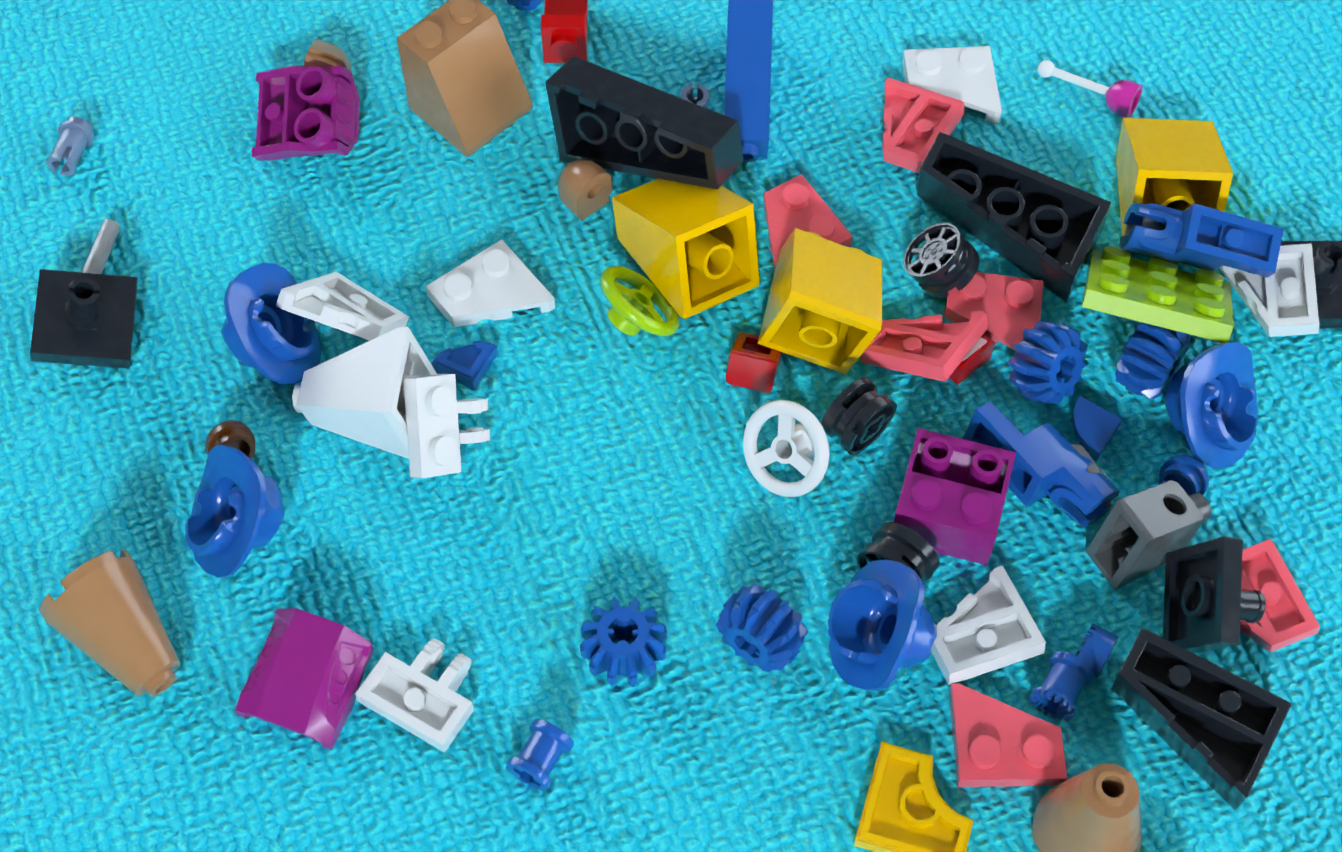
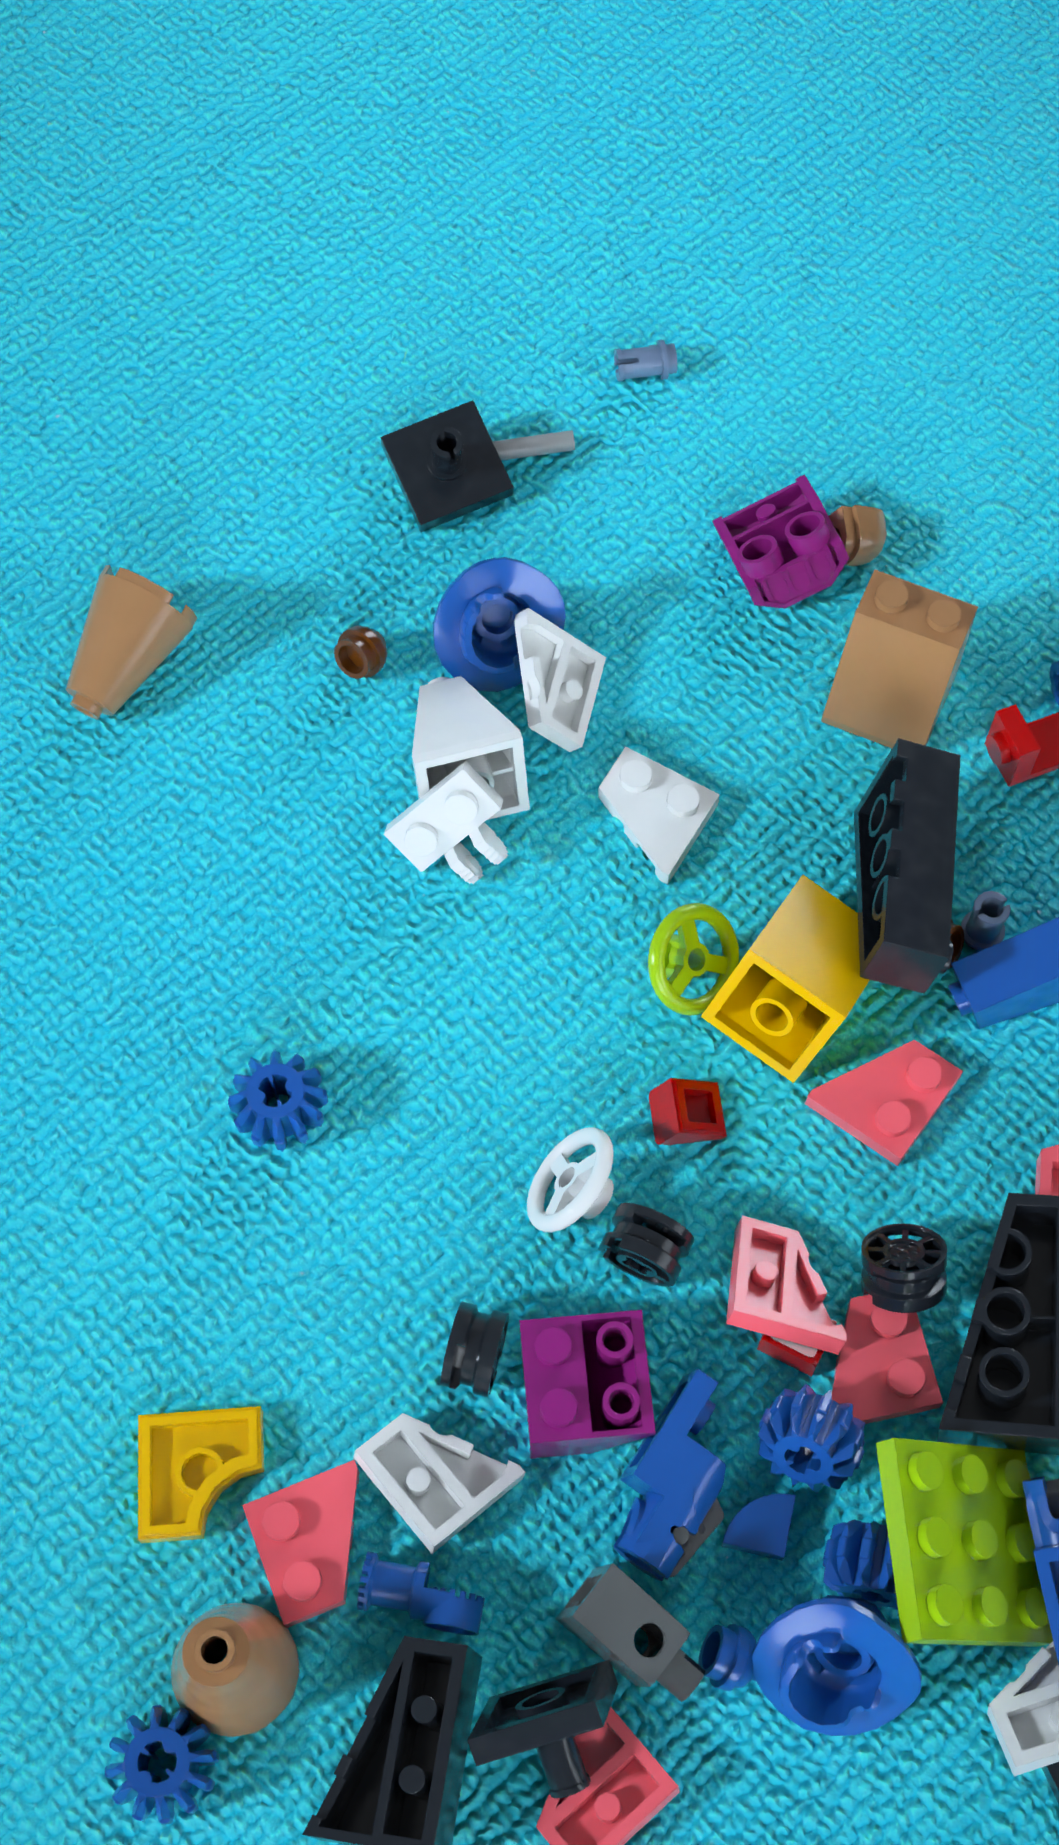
camera: 70 degrees right, 5 degrees up
blue hat [185,445,285,577] -> none
magenta slope [235,608,374,750] -> none
white hinge [355,638,474,753] -> none
blue tile [432,341,498,390] -> none
blue bush [506,719,574,791] -> none
medium nougat piece [558,159,612,221] -> none
blue gear [716,584,808,672] -> none
yellow slope [757,228,882,375] -> none
blue hat [828,559,937,691] -> none

